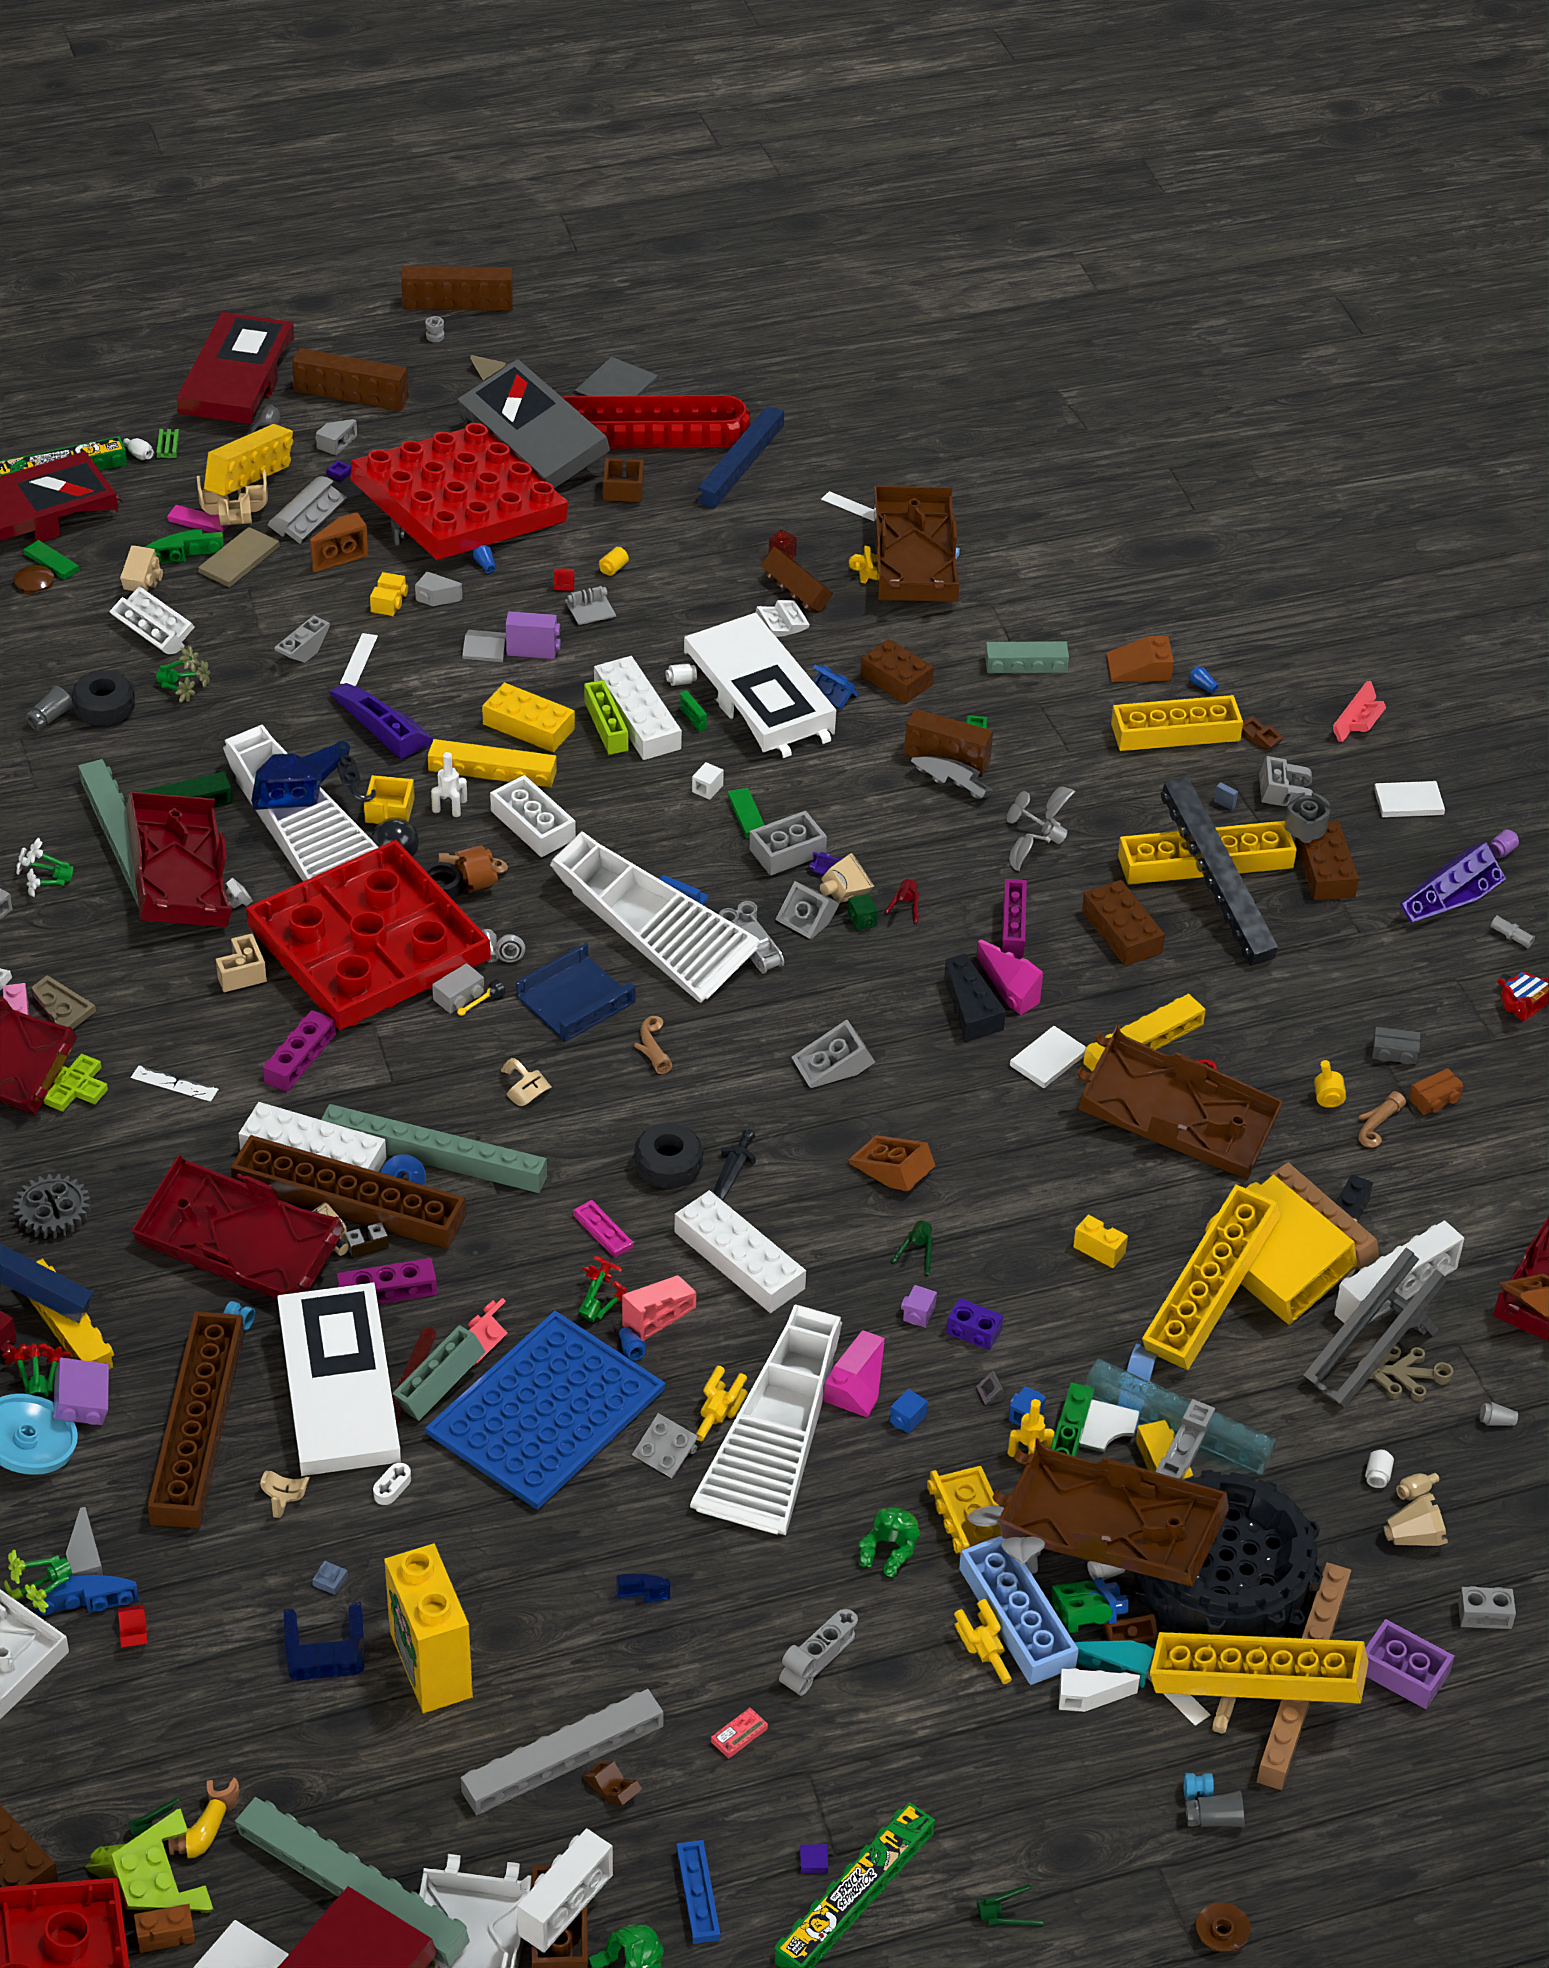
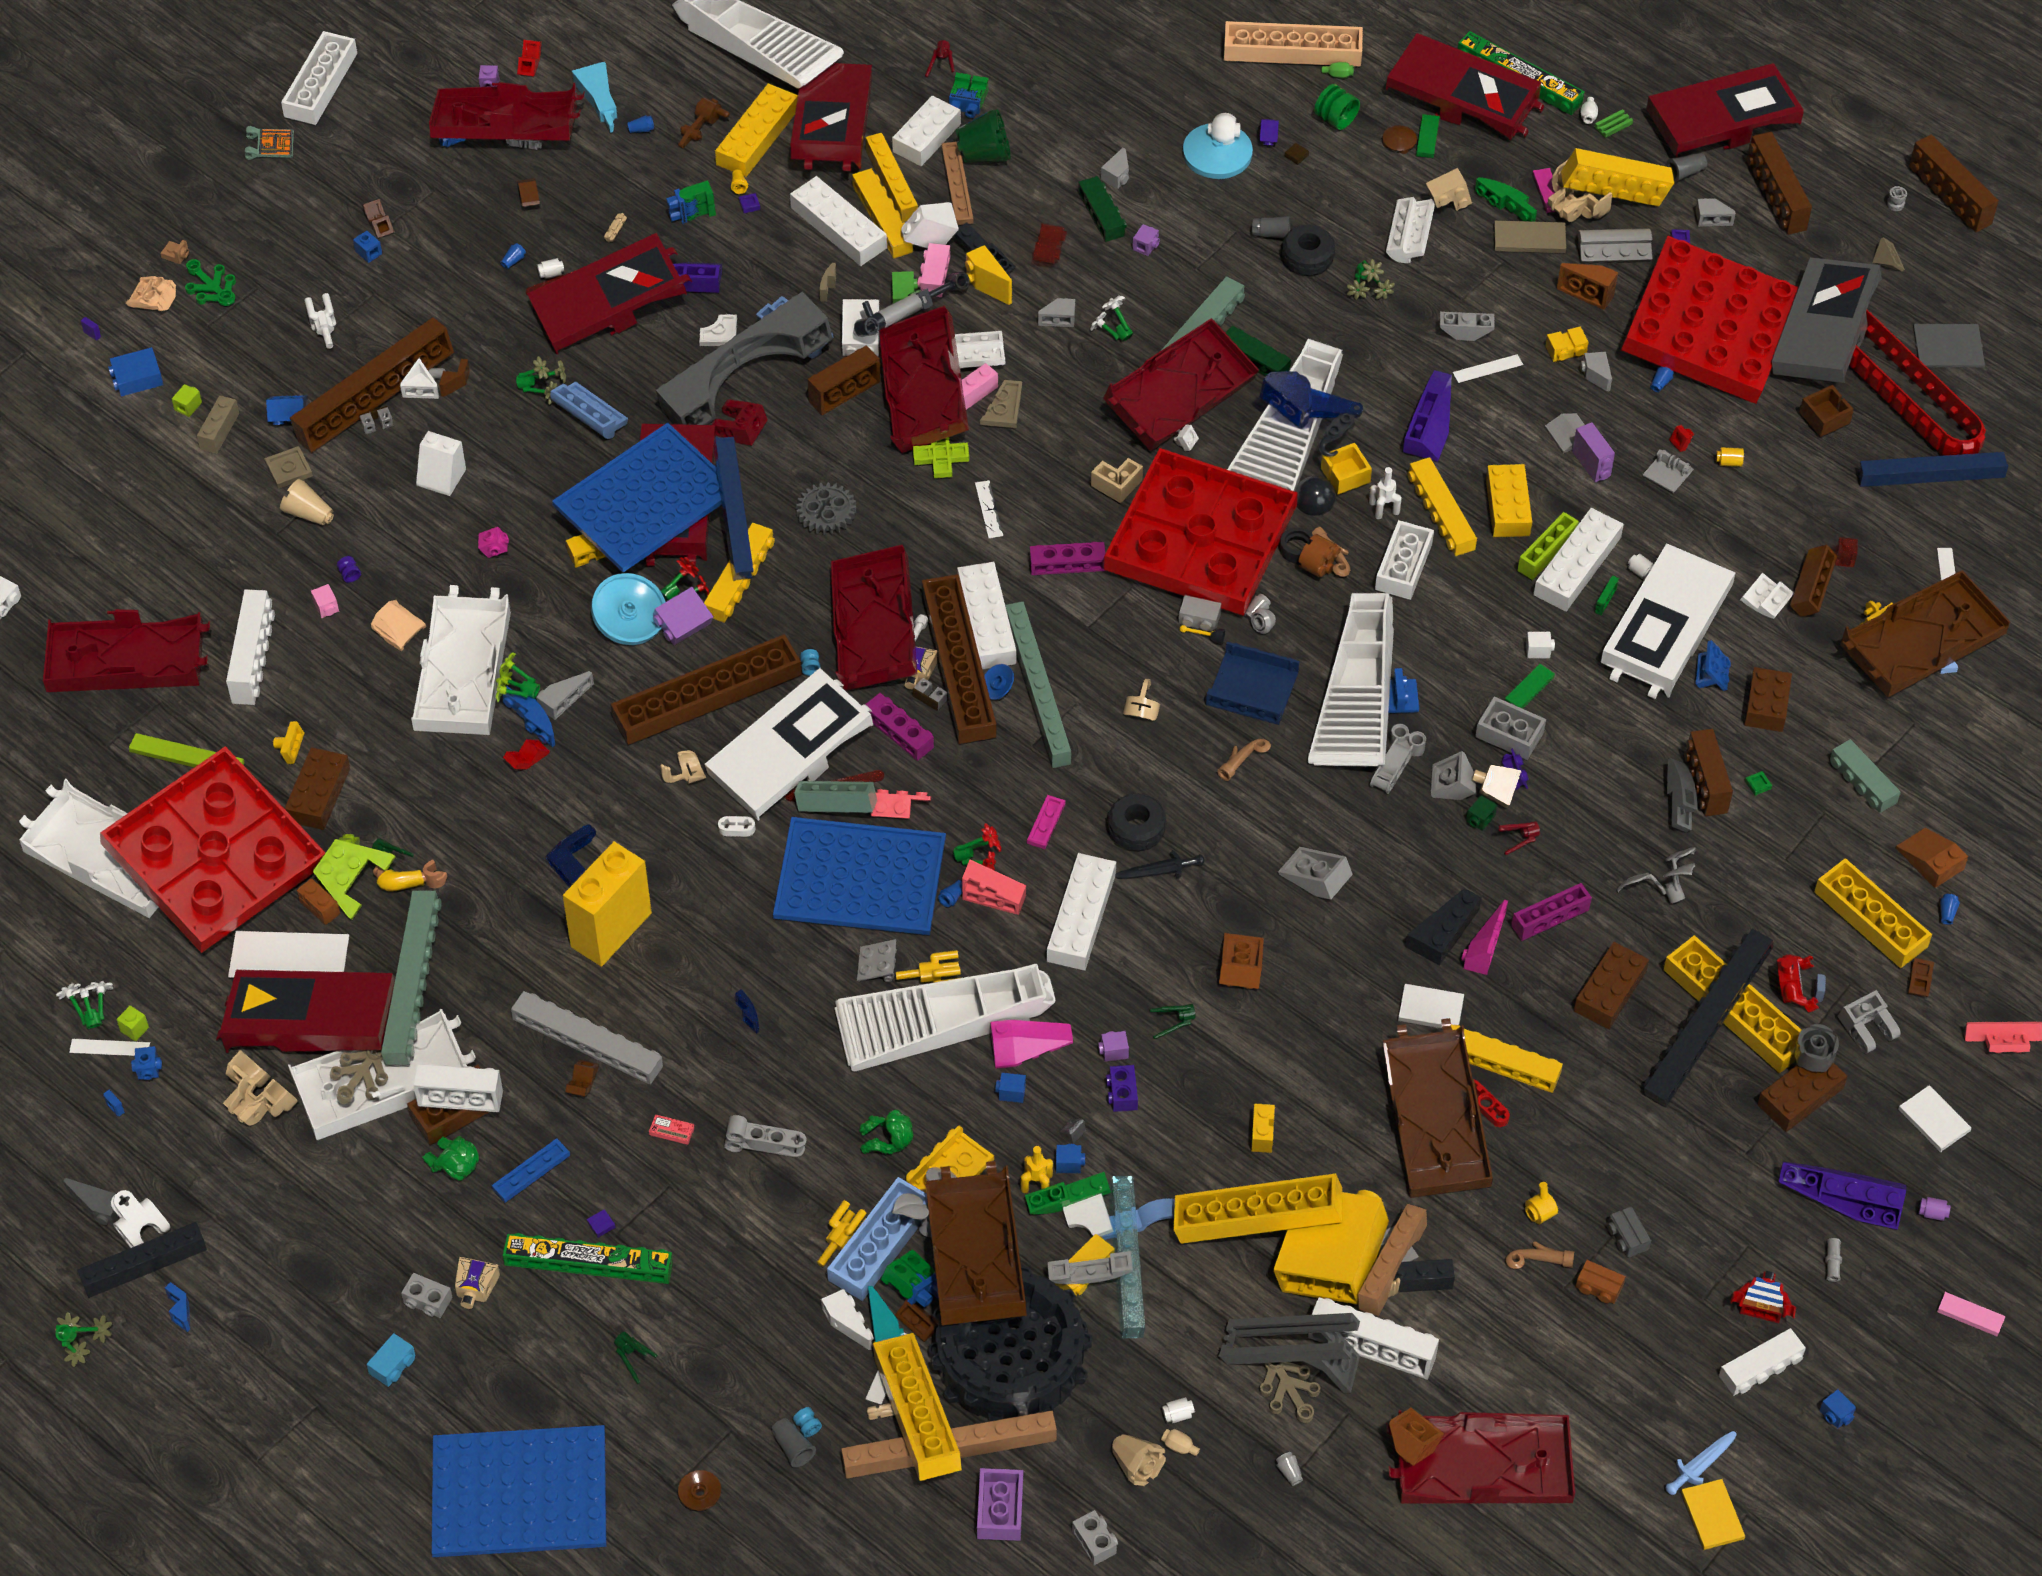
camera: 60 degrees right, 10 degrees up
sand blue tile [312,1561,348,1595] -> none
none -> red torso [1777,954,1819,1012]

